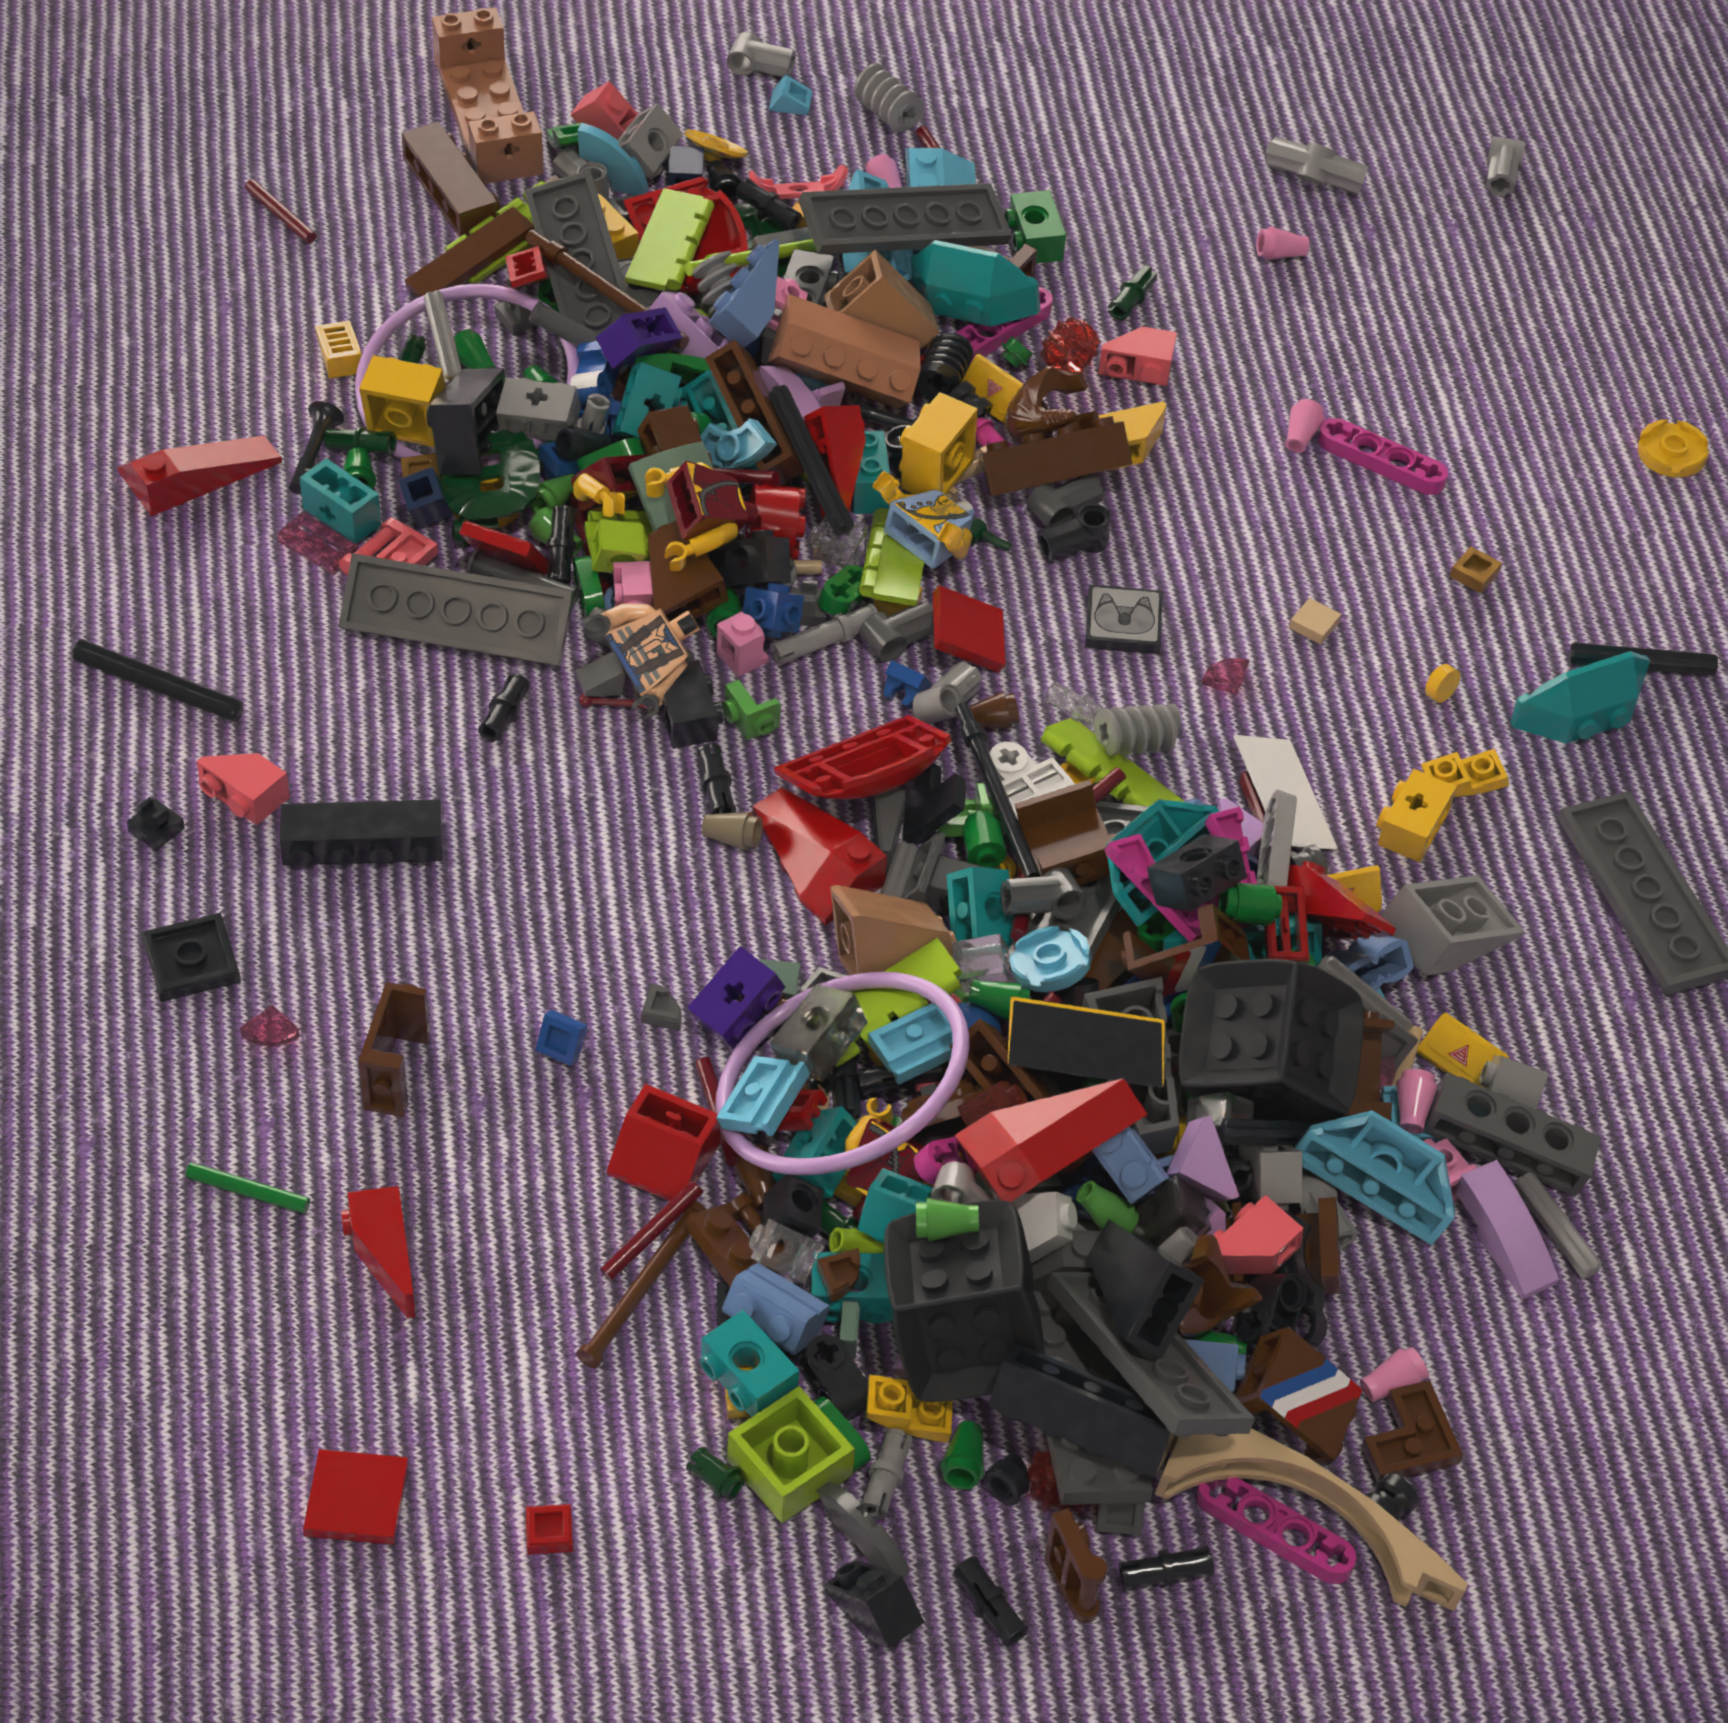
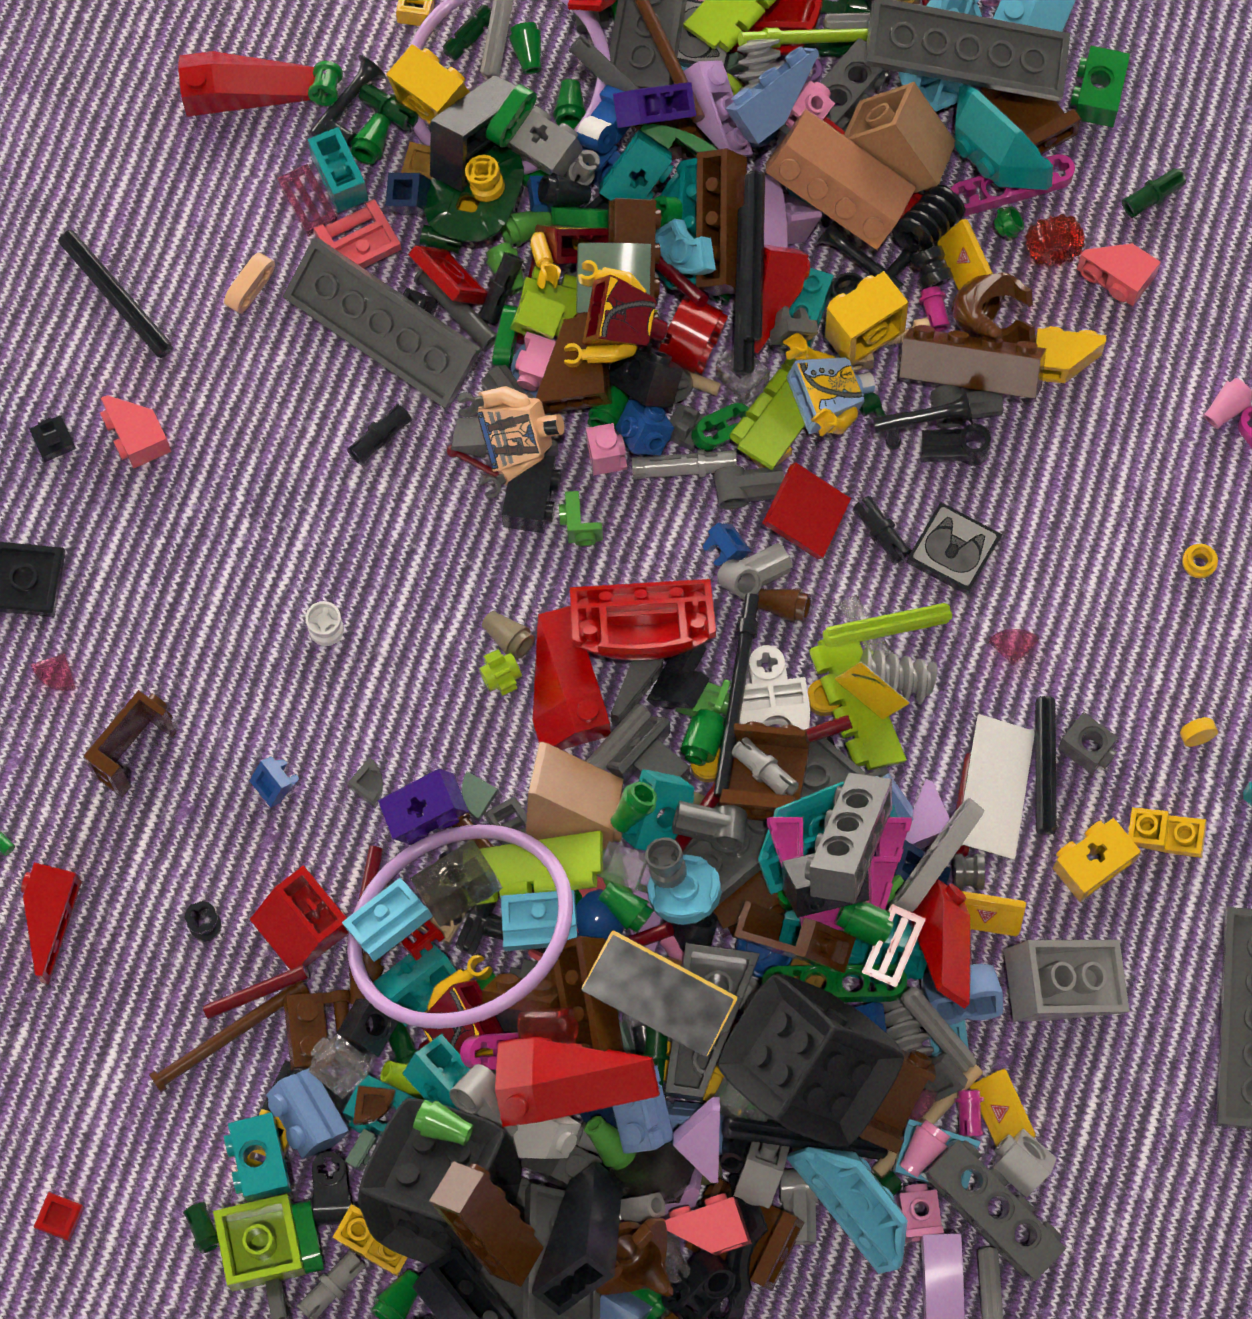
camera: 30 degrees right, 20 degrees up
black brick [280,799,443,866] -> none
black pin [697,743,736,814] -> none
tan tile [1289,598,1341,644] -> none
none -> black bush [184,901,222,942]
none -> light nougat beam [224,252,275,314]
none -> white wheel [305,601,344,646]
none -> green bush [308,61,343,106]
none -> reddish brown brick [429,1161,544,1287]
none -> yellow wheel [465,155,505,202]
none -> lime gear [479,649,522,696]
none -> green beam [486,84,537,147]
none -> green cone [610,782,657,833]
none -> dark grey wheel [645,838,687,888]
none -> light grey pin [732,737,799,796]
none -> black axle [742,171,765,341]
none -> dark grey tile [770,306,818,346]
none -> dark grey brick [805,772,892,903]
none -> lime axle [823,603,952,648]
none -> yellow sticker [835,662,910,719]
none -> black pin [853,496,912,564]
none -> black piece [873,389,973,450]
none -> dark pink pin [954,1089,984,1136]
none -> black axle [1035,696,1057,835]
none -> dark grey brick [1058,712,1118,775]
none -> yellow plate [1182,544,1218,578]

